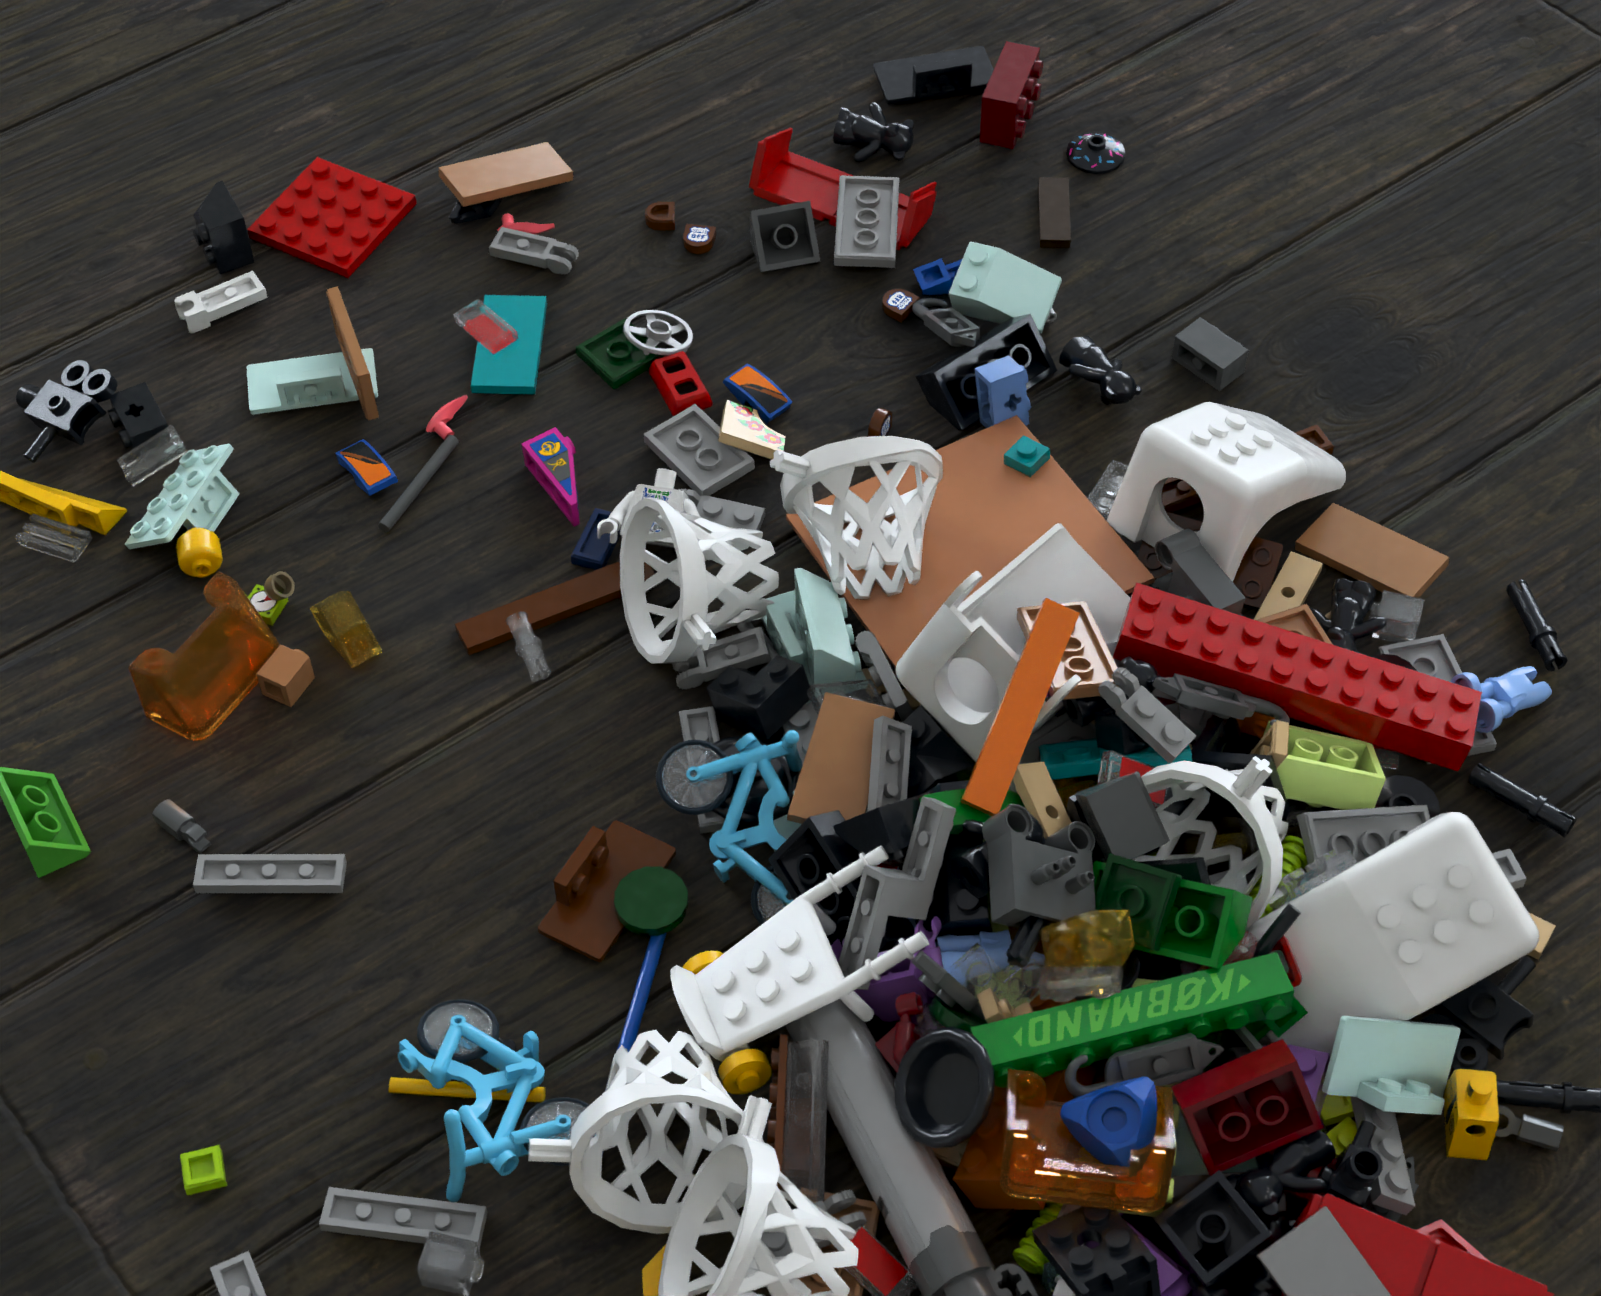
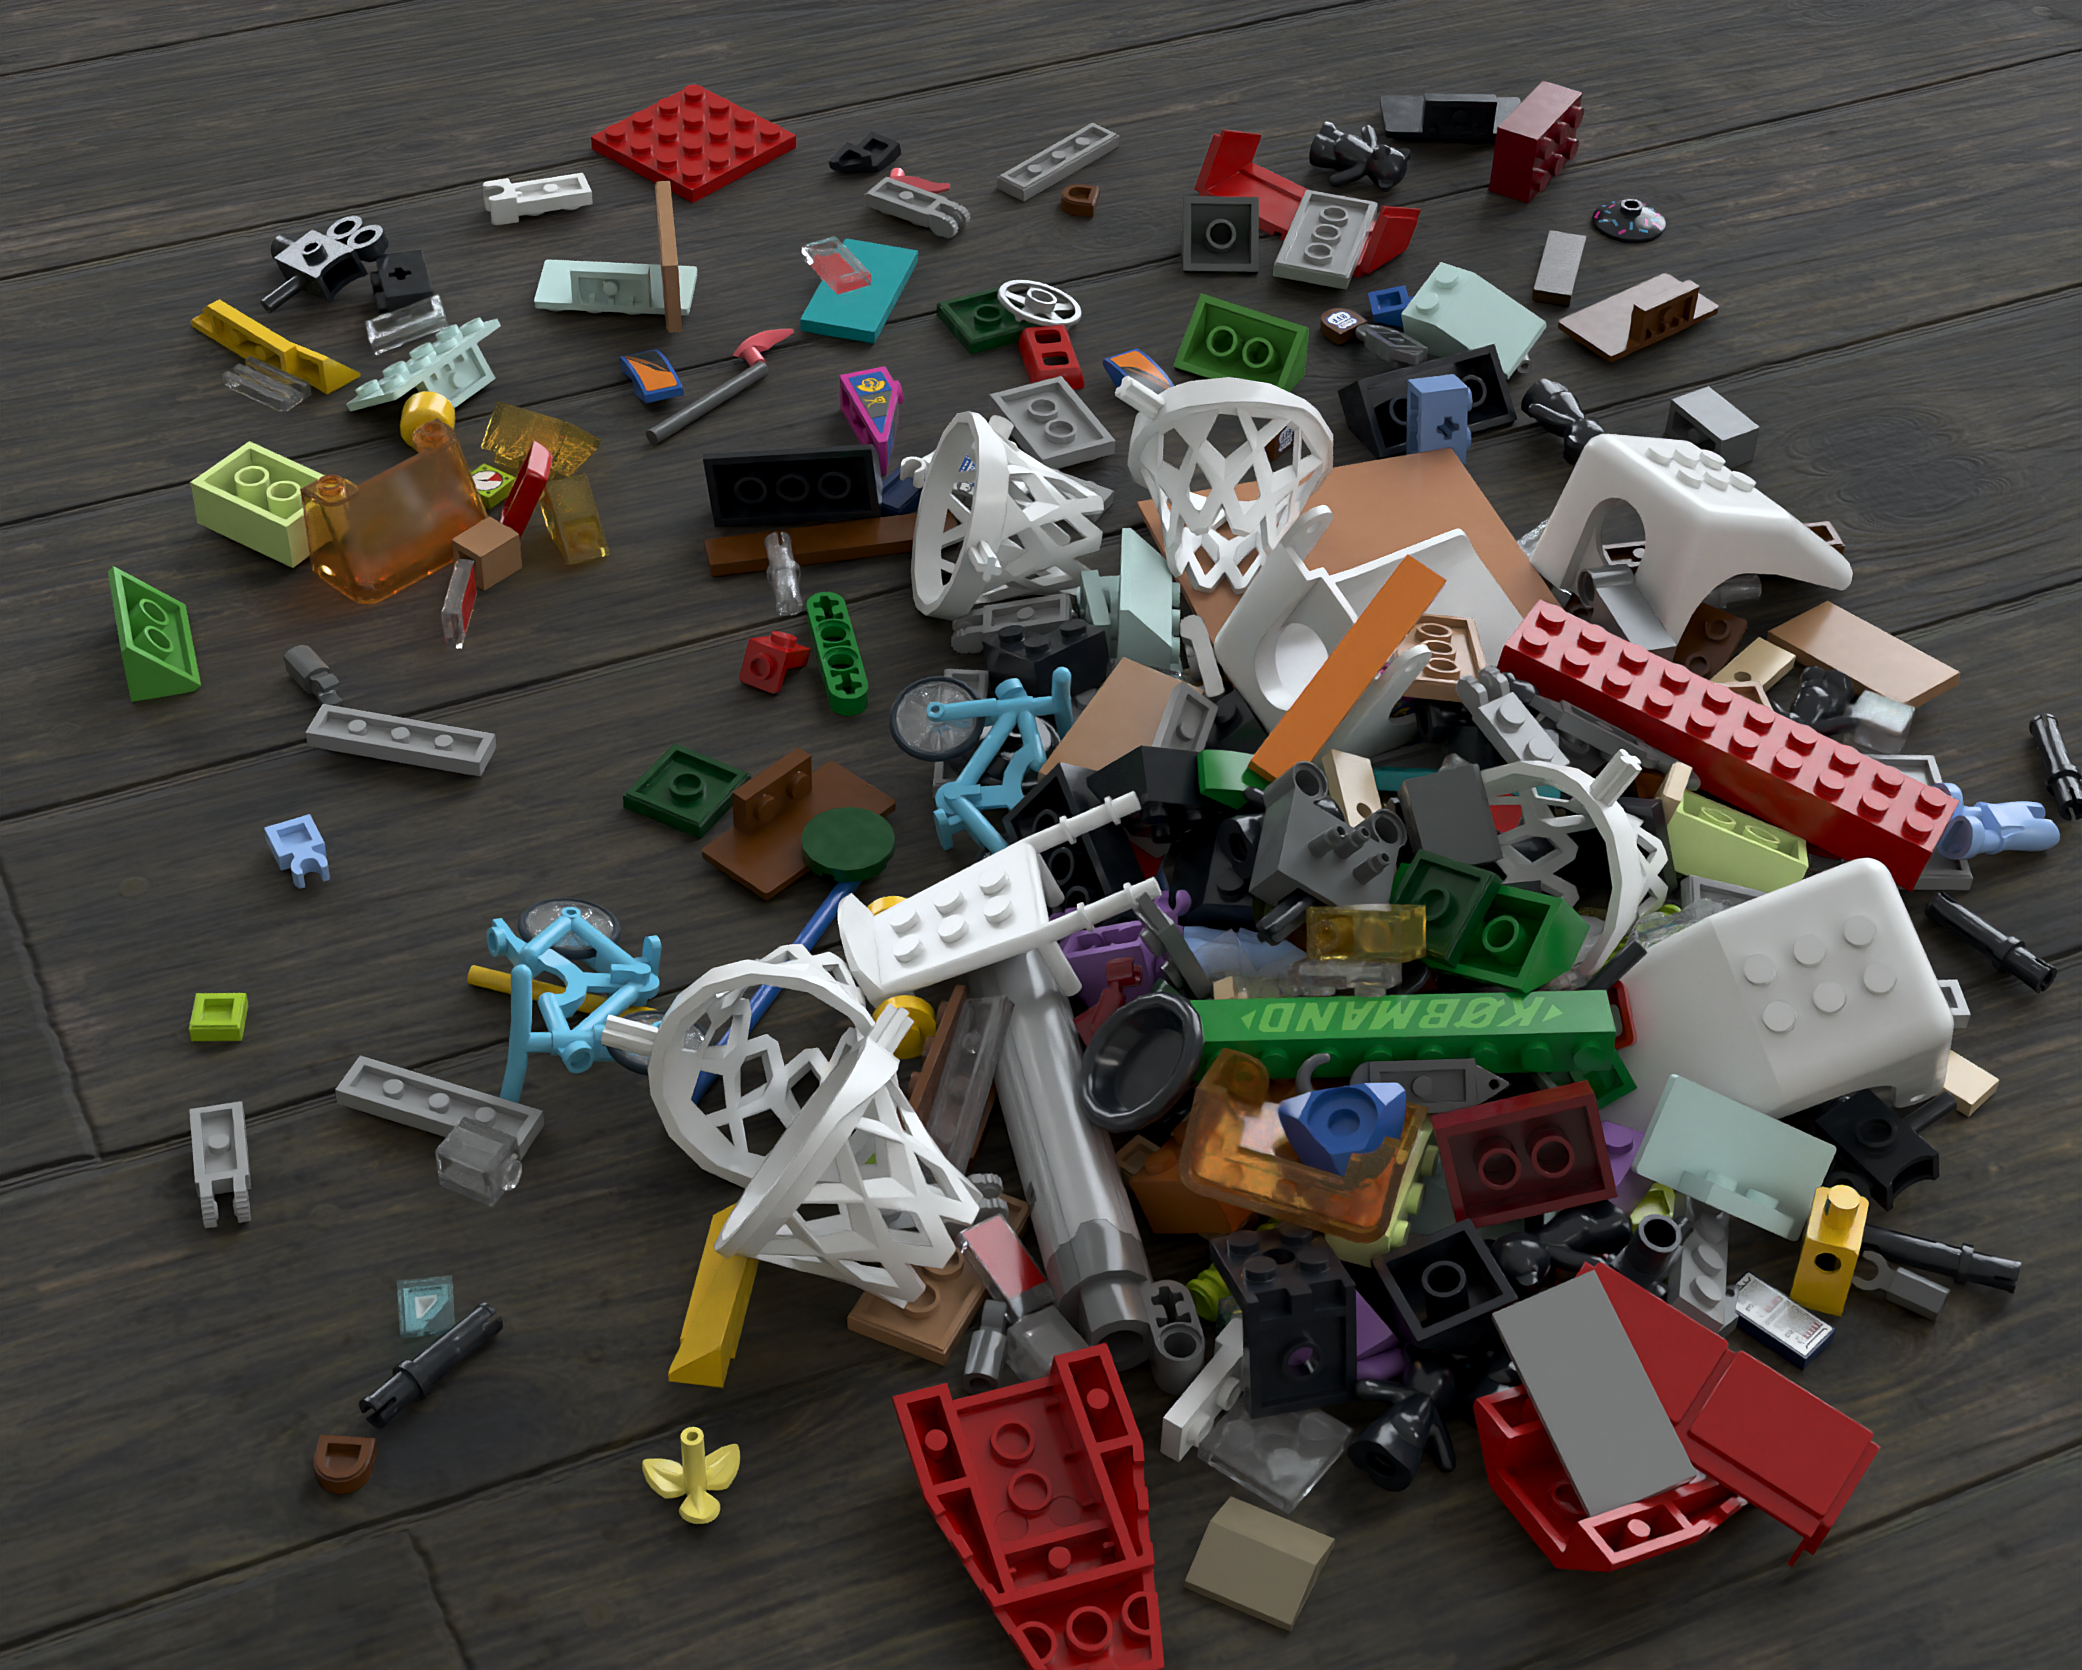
camera: 10 degrees right, 10 degrees down
black slope [192,181,254,275] -> none
dark tan hinge [264,571,295,600] -> none
medium nougat tile [439,142,573,207] -> none
reddish brown tile [683,224,716,254] -> none
tile [718,400,786,460] -> none
light grey bracket [838,796,956,990] -> none
teal plate [1004,435,1050,477] -> none
none -> yellowish green brick [190,441,351,568]
none -> light blue plate [264,814,330,889]
none -> clear tile [441,559,477,648]
none -> clear yellow slope [481,401,602,480]
none -> red piece [499,440,553,539]
none -> dark green tile [623,743,751,839]
none -> black slope [703,444,883,527]
none -> red bracket [739,631,811,694]
none -> green beam [807,592,868,716]
none -> light grey tile [997,123,1119,202]
none -> bright green slope [1173,293,1309,392]
none -> bracket [1558,273,1719,362]
none -> tile [1726,1270,1836,1371]

